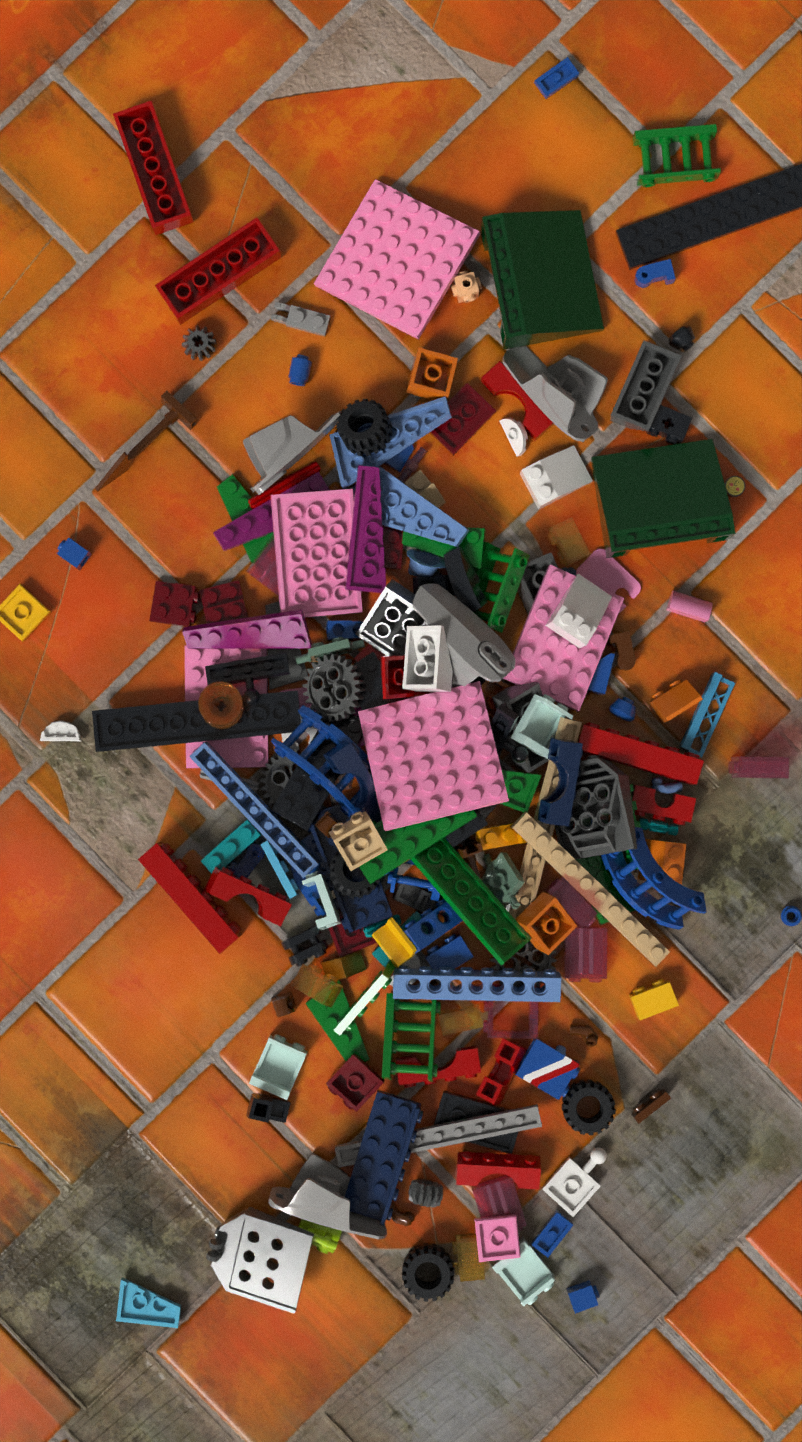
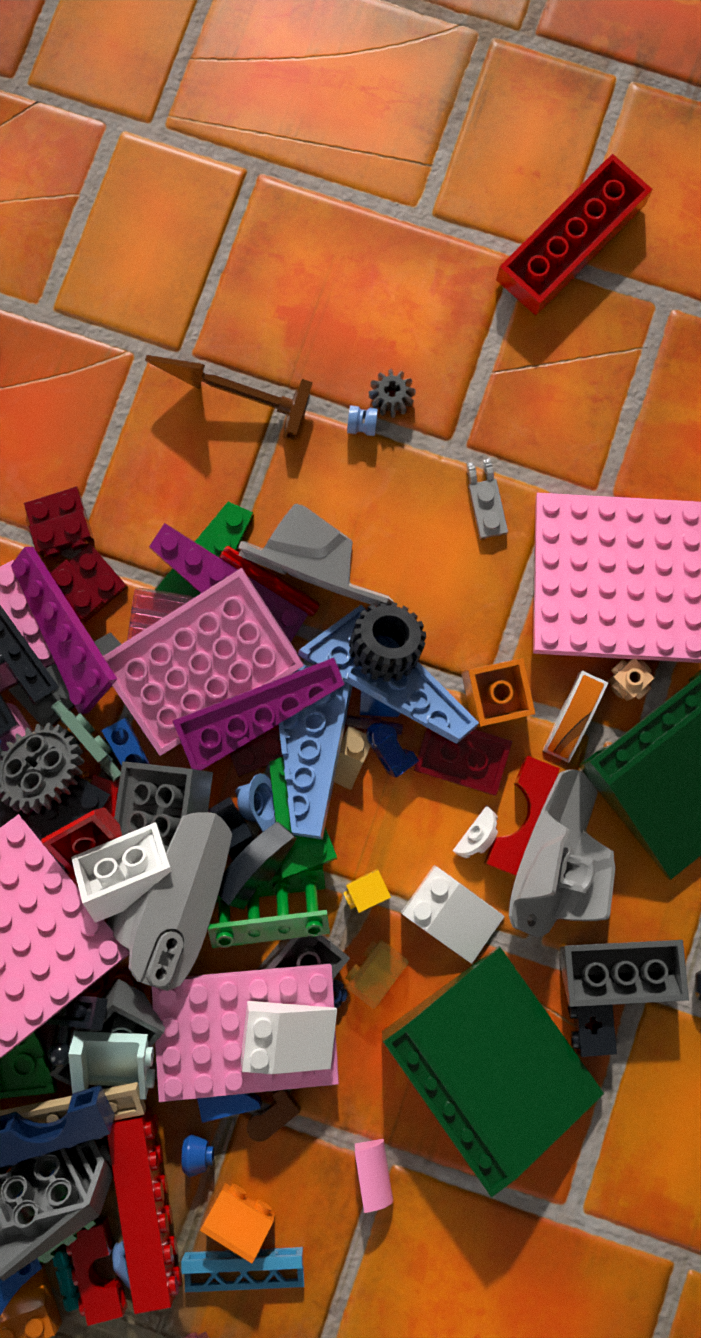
camera: 60 degrees right, 5 degrees down
blue brick [57,538,92,570] -> none
red brick [155,217,281,325] -> none
blue brick [288,355,312,386] -> none
bright pink piece [576,549,641,613] -> none
light yellow tile [725,476,745,497] -> none
none -> yellow brick [343,869,391,913]
none -> medium blue wheel [347,405,378,436]
none -> clear blue leg [366,723,419,778]
none -> slope [543,671,608,763]

